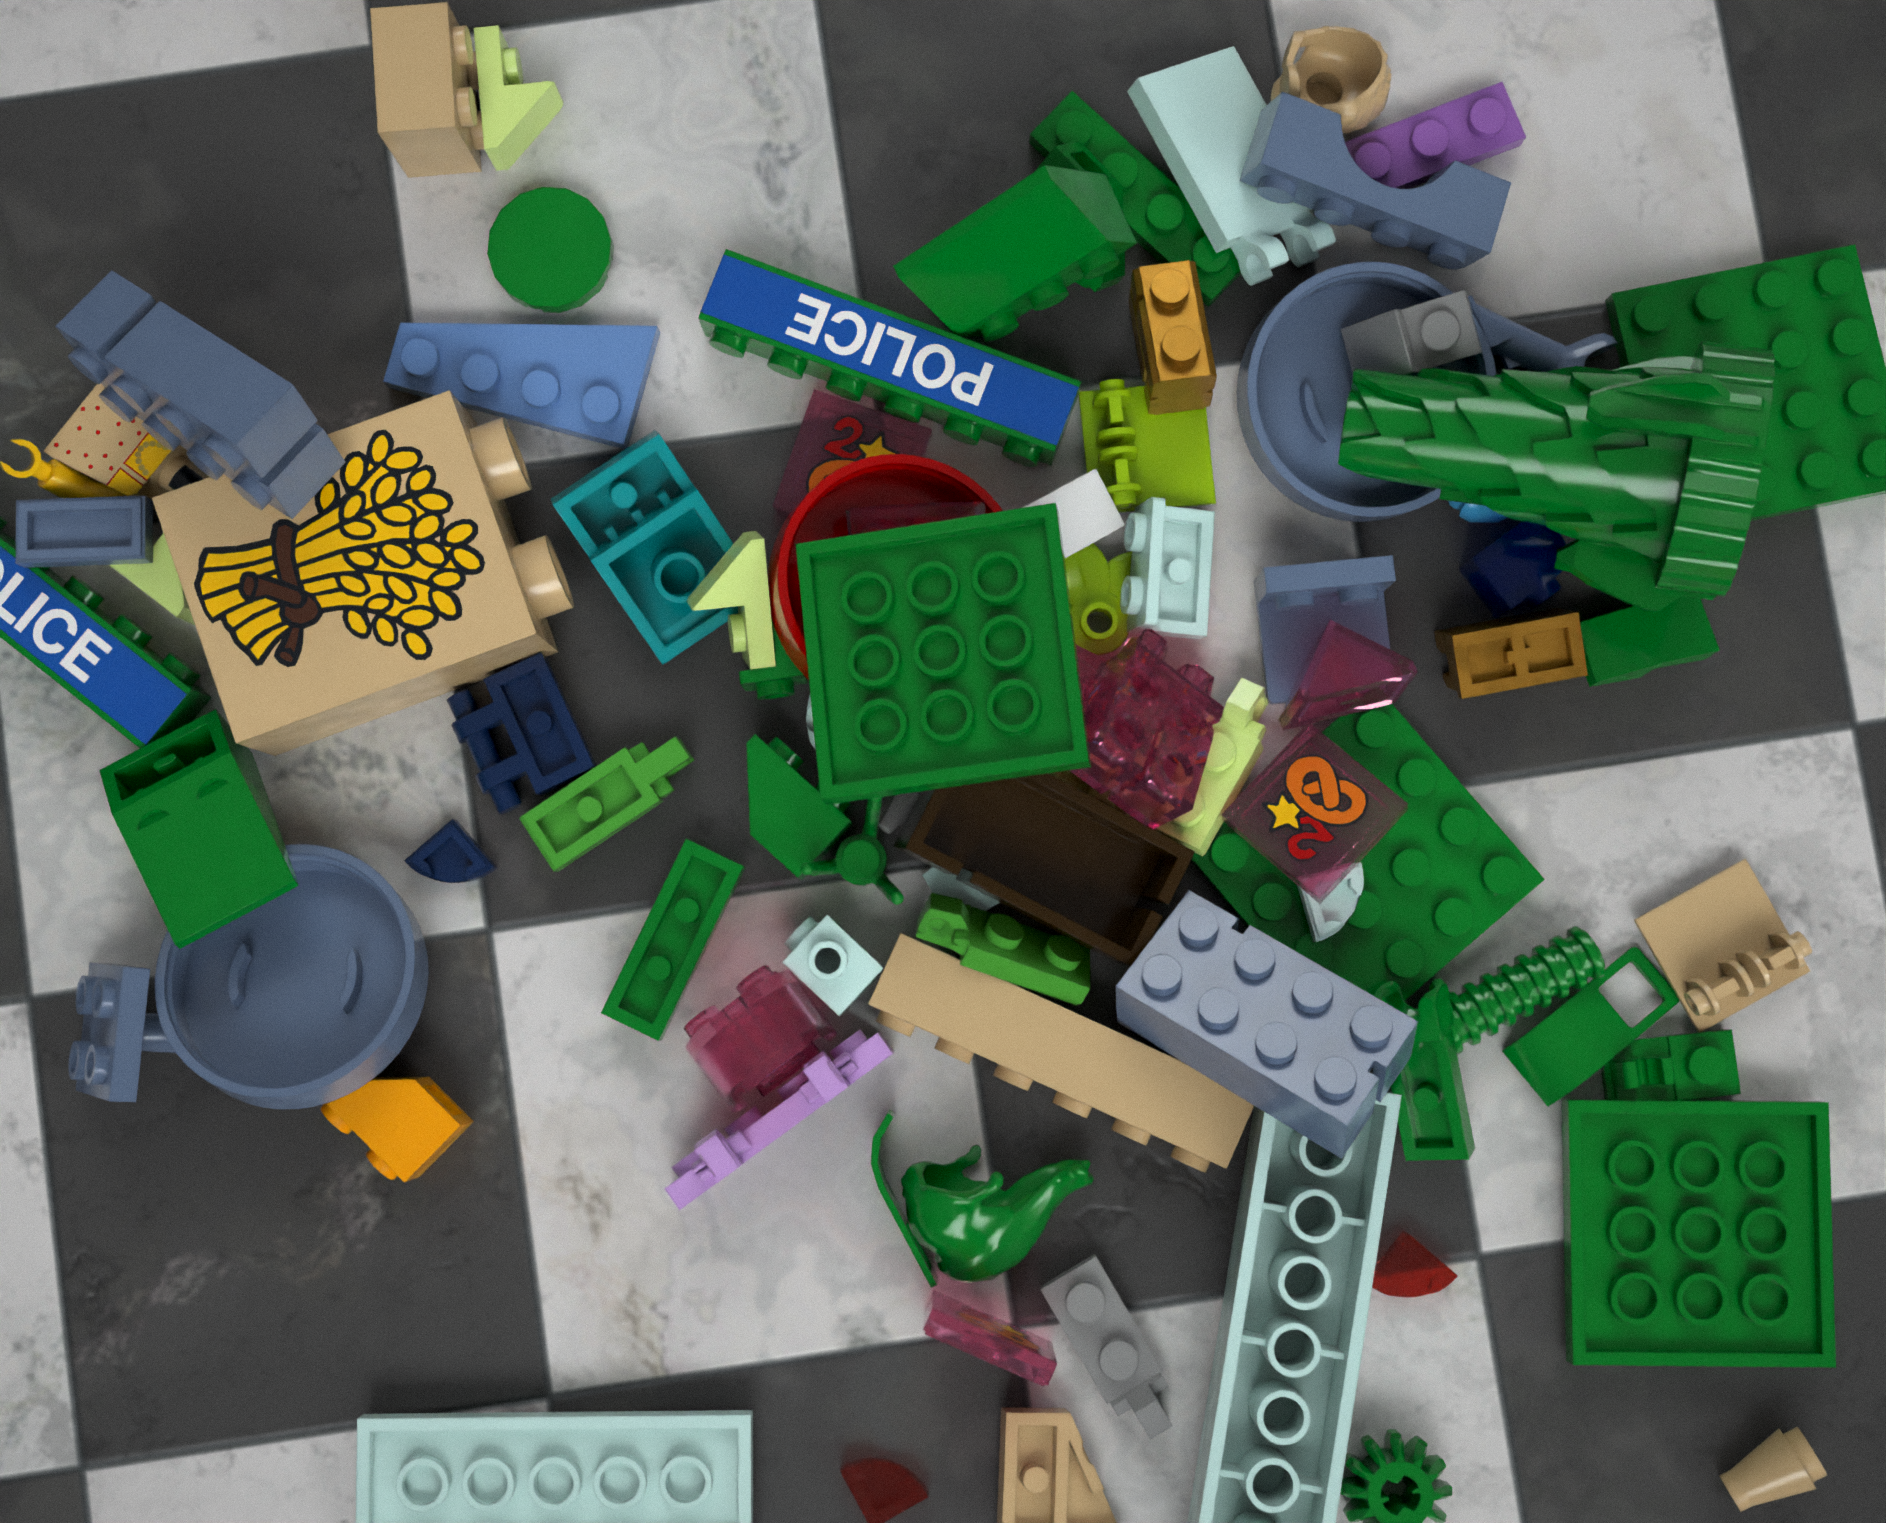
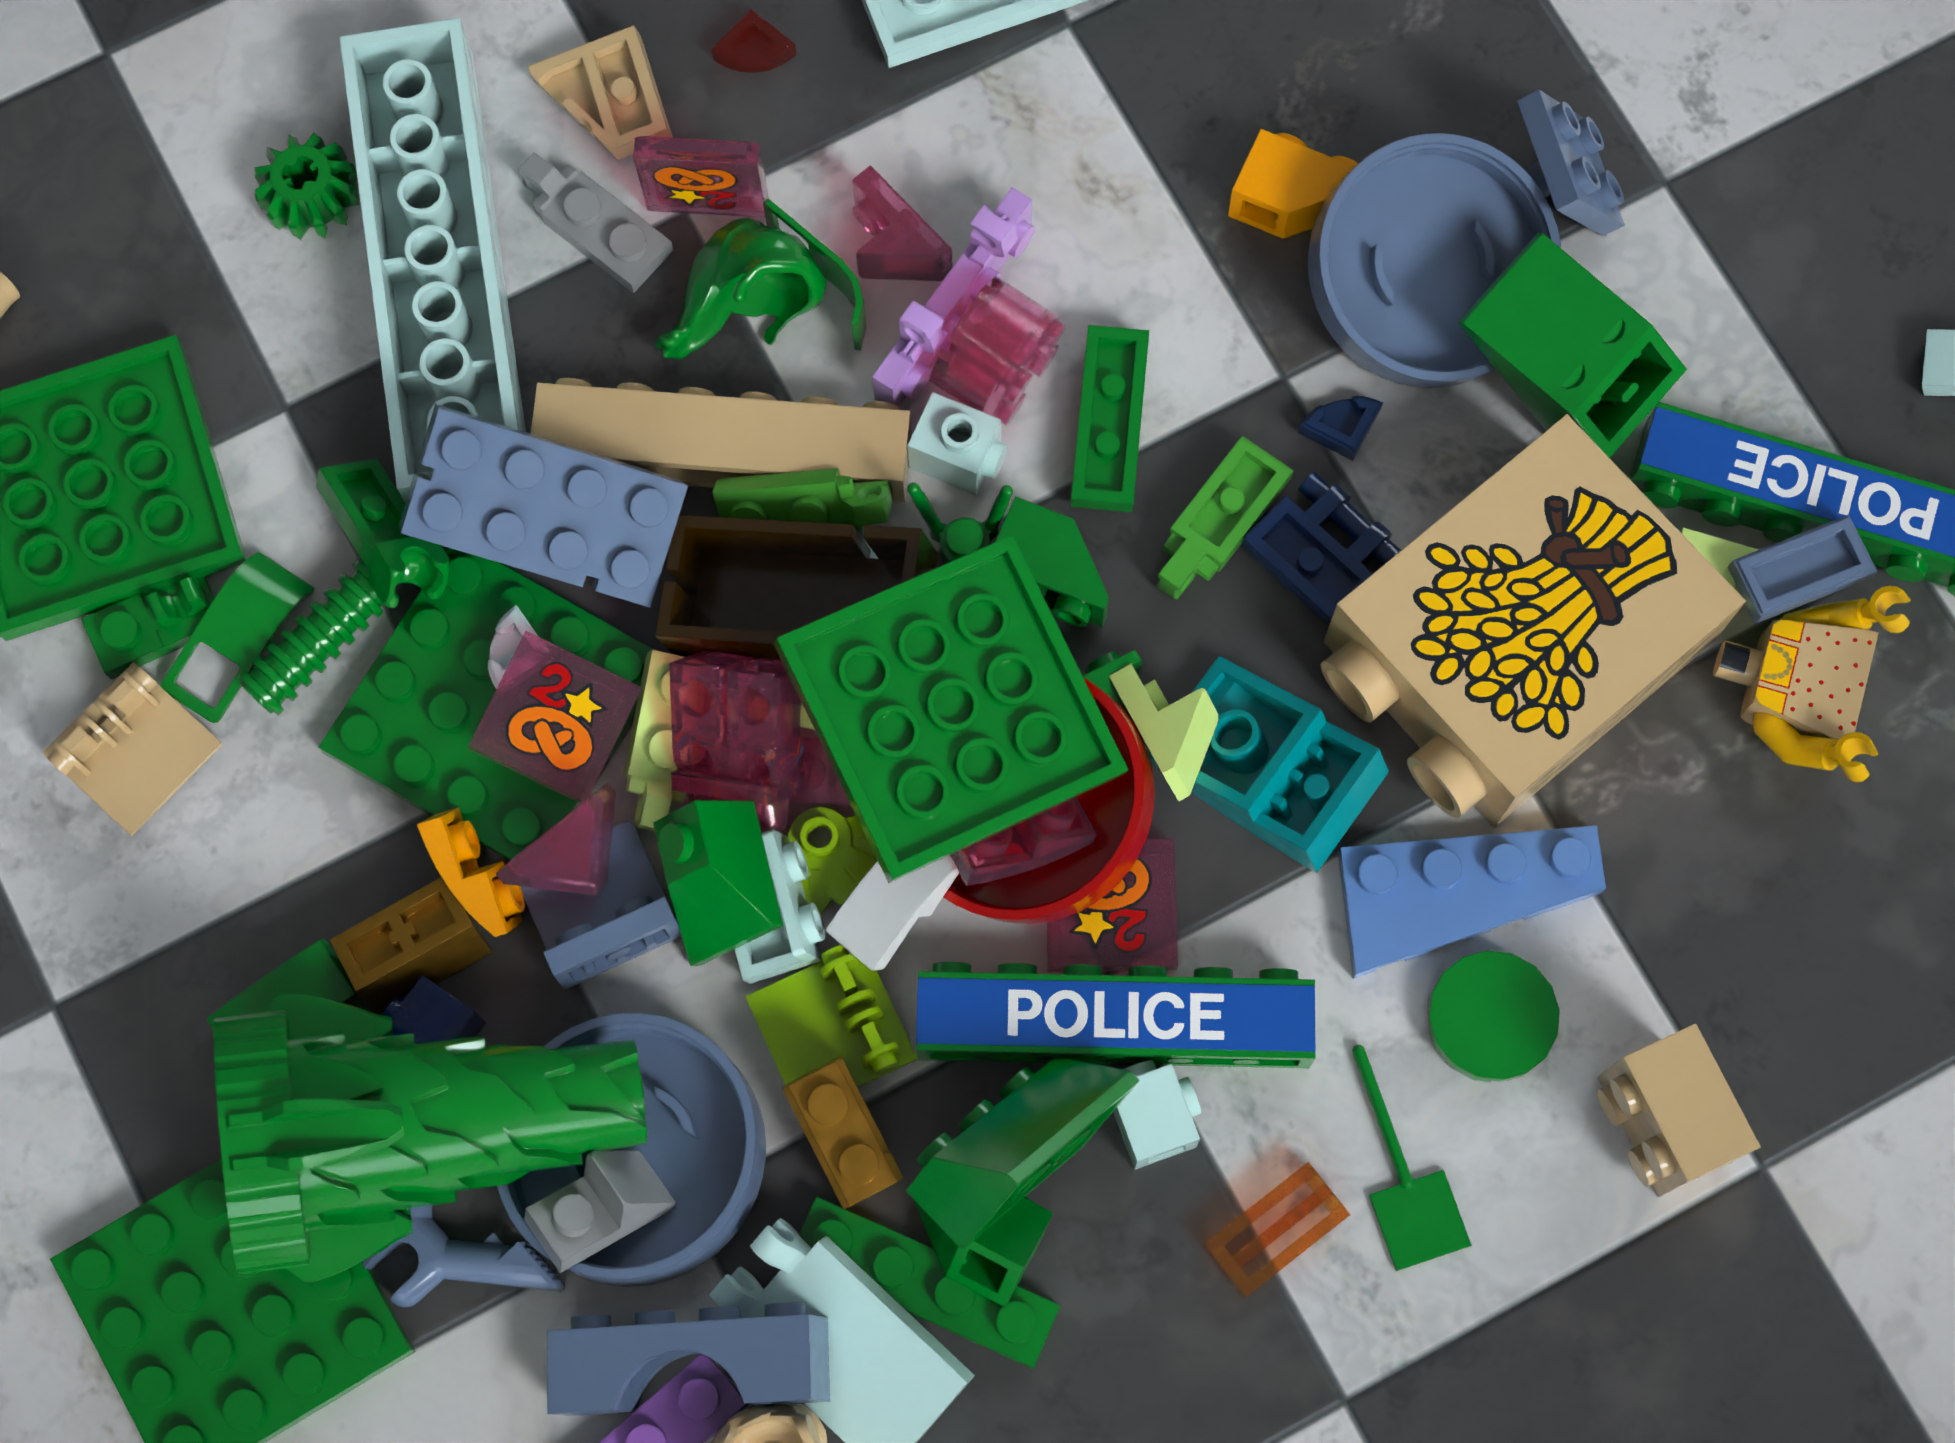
camera: 160 degrees right, 10 degrees down
sand blue piece [55,270,345,519] -> none
yellowish green slope [474,25,563,171] -> none
clear red tile [1372,1231,1458,1298] -> none
none -> light orange slope [417,807,525,937]
none -> green slope [653,800,783,966]
none -> clear pink slope [852,165,953,281]
none -> light aqua brick [1113,1060,1201,1170]
none -> clear orange tile [1203,1162,1350,1299]
none -> green piece [1352,1045,1472,1271]

